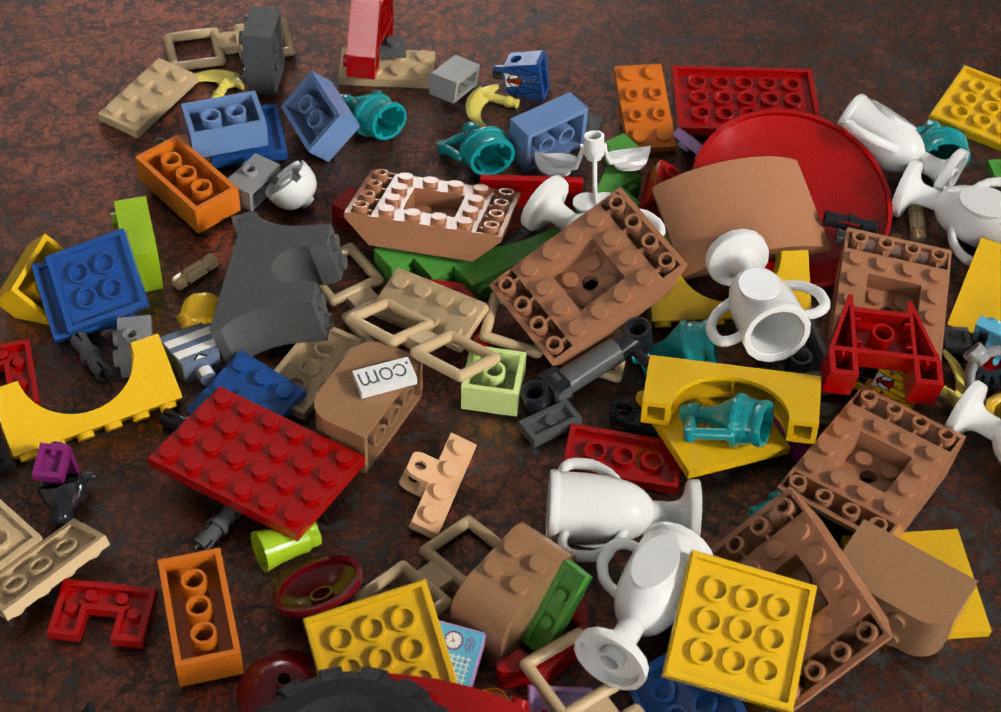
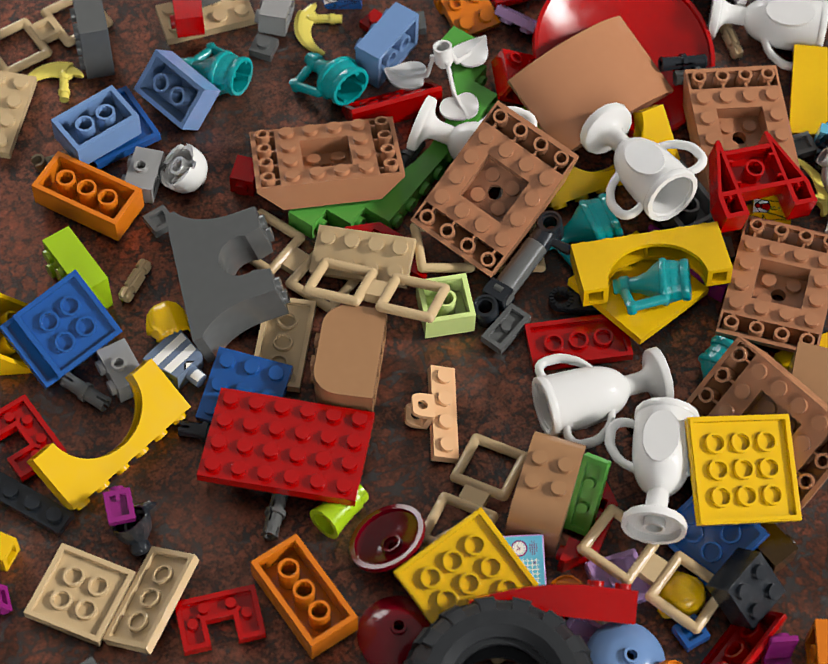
camera: 20 degrees left, 10 degrees up
white tile [352,357,417,399] -> none
none -> dark grey plate [249,33,279,62]

